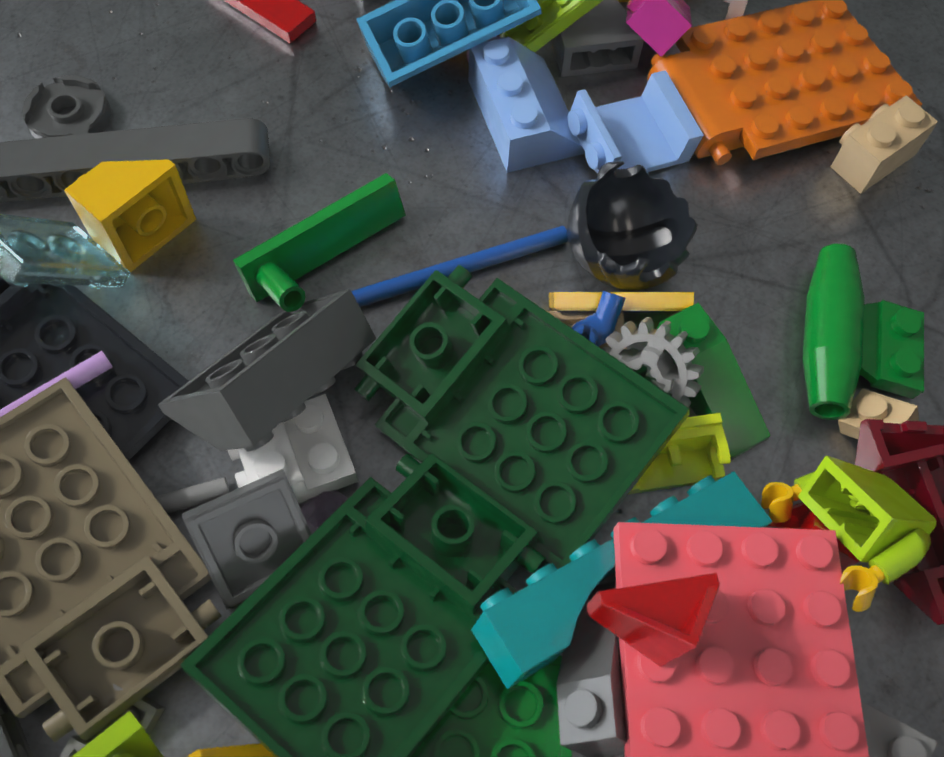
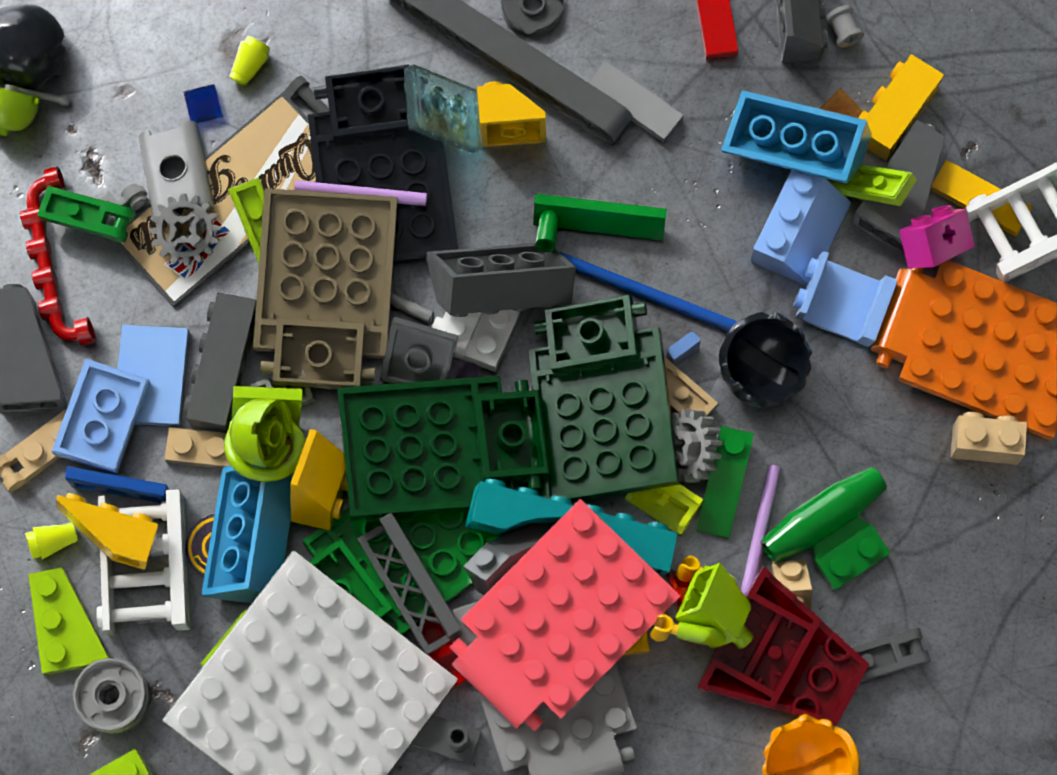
camera: 50 degrees right, 10 degrees up
yellow tile [549,292,694,311] -> none
blue arm [572,290,626,347] -> none
red slope [586,573,720,667] -> none
none -> light grey tile [588,61,683,143]
none -> medium blue tile [666,331,701,366]
none -> lavender bar [741,465,782,595]

